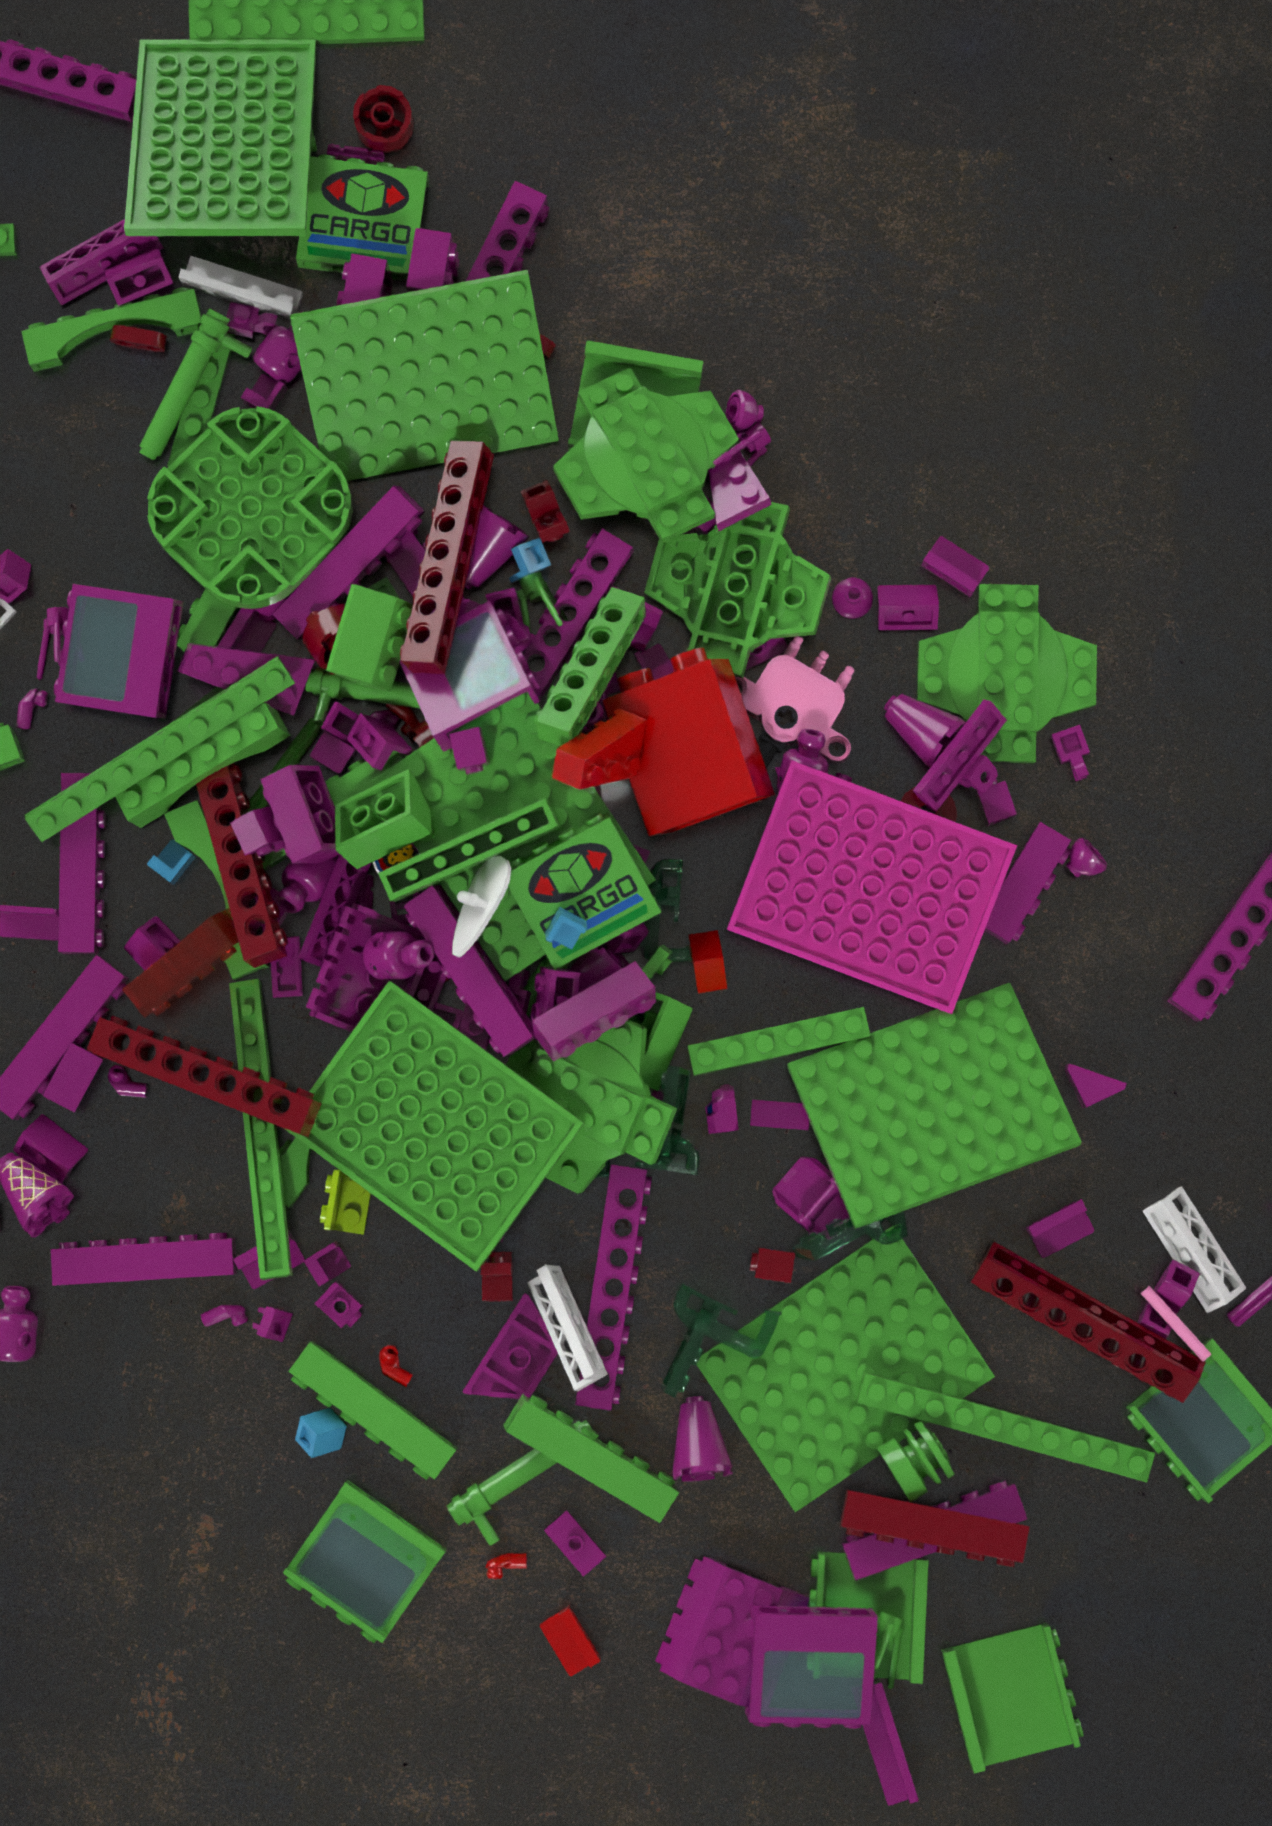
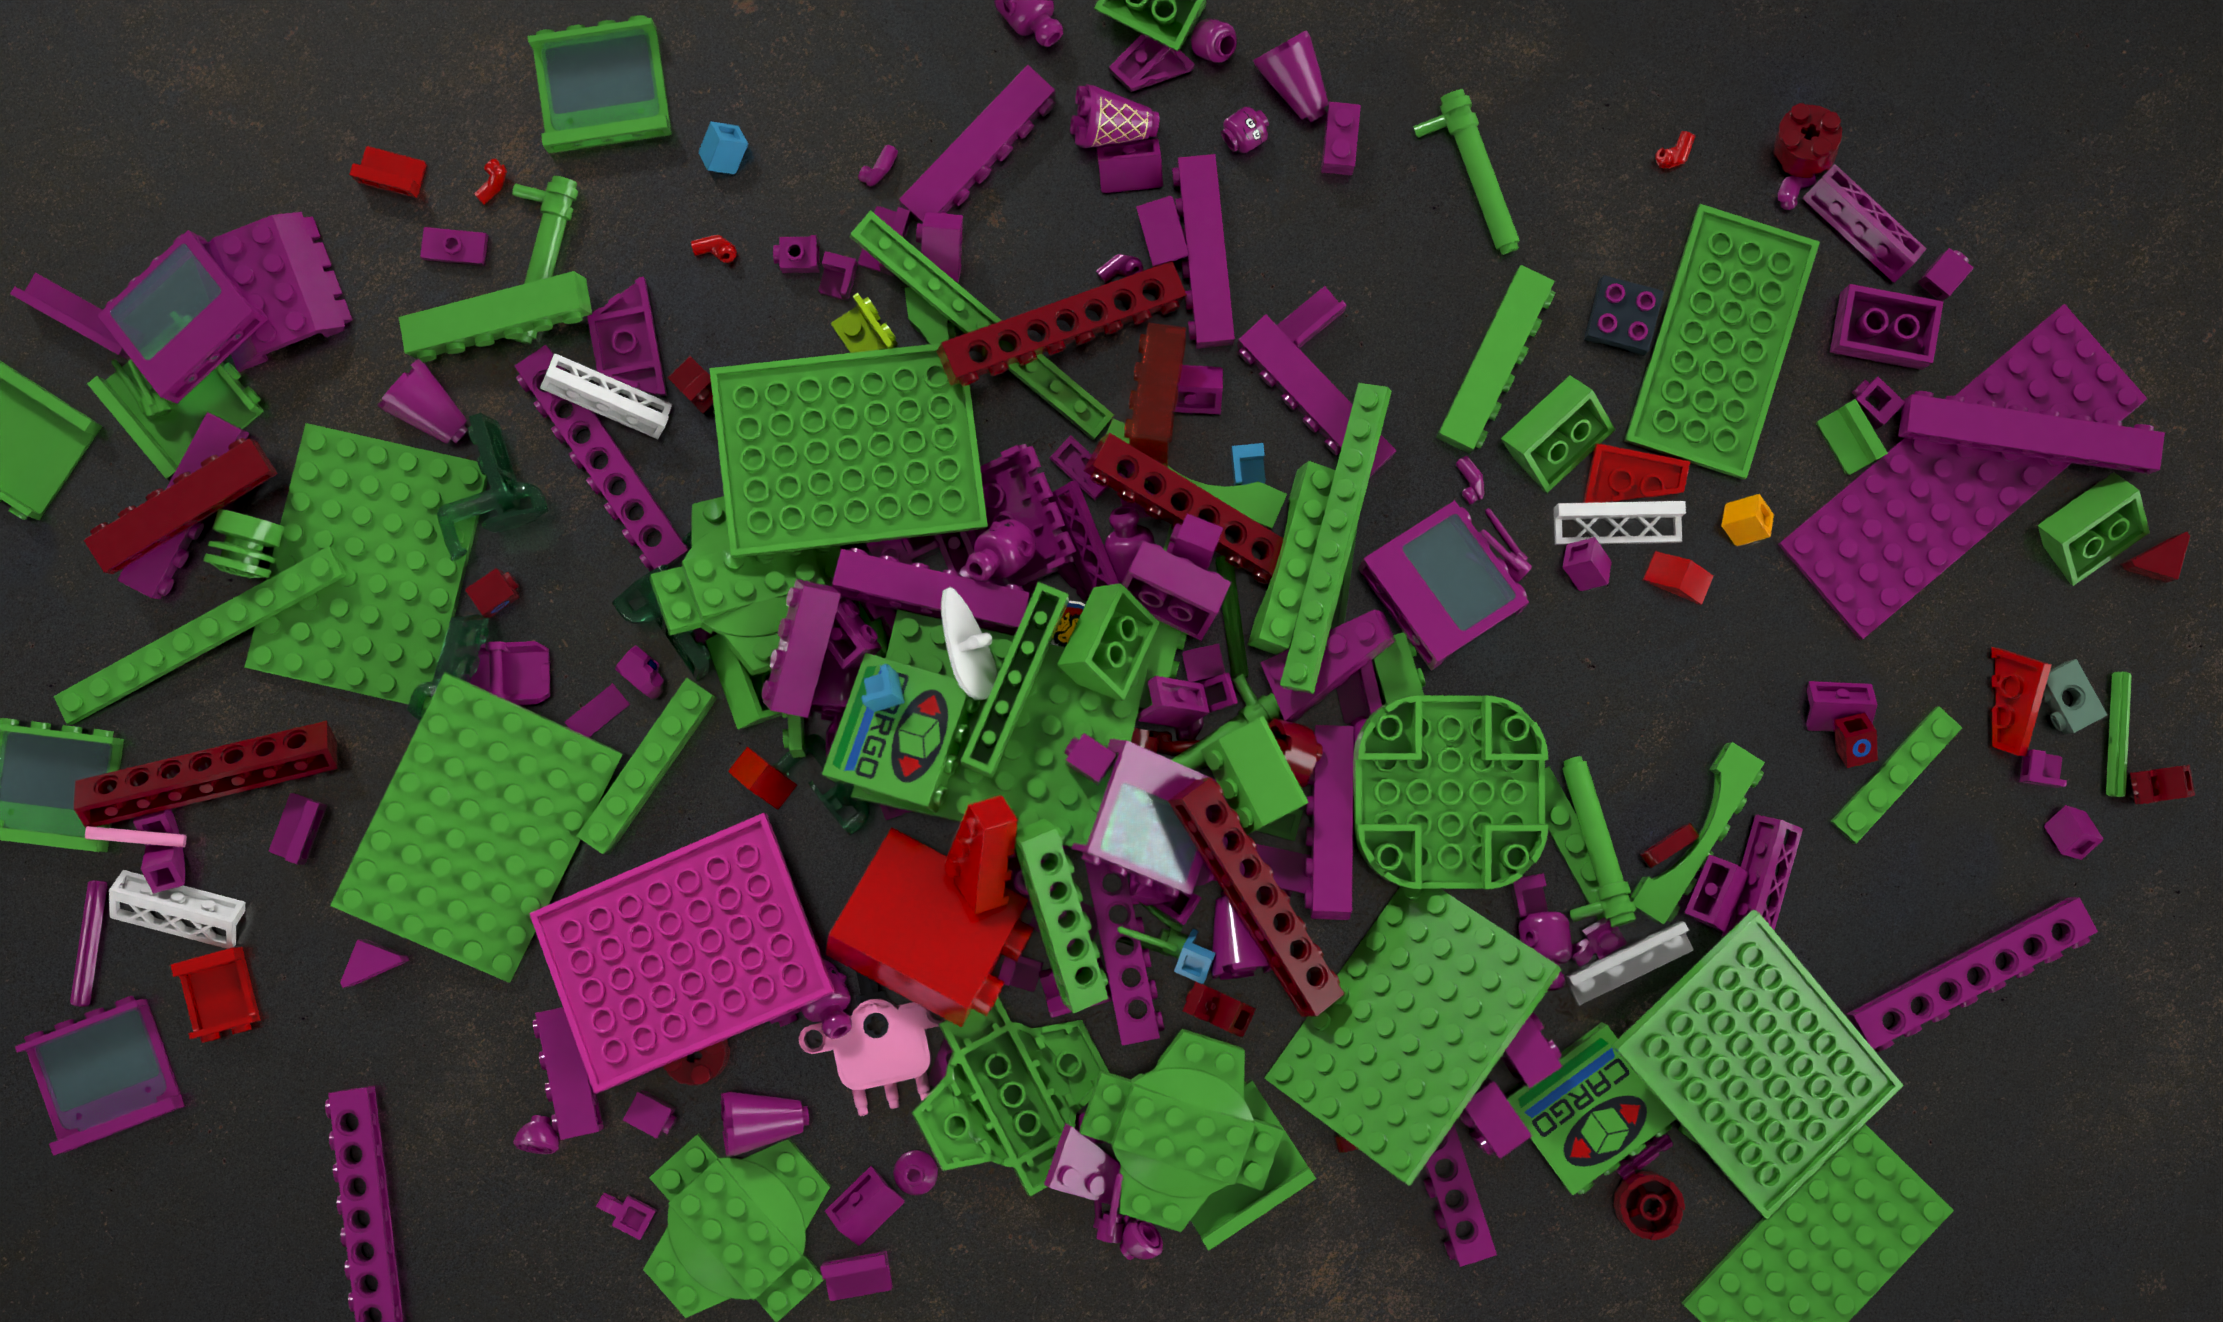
camera: 135 degrees right, 0 degrees up
magenta tile [252,1306,293,1342] -> none
bright green brick [288,1341,457,1480] -> none
magenta plate [913,699,1007,811] -> none
none -> red panel [170,947,261,1043]
none -> magenta brick [916,212,963,283]

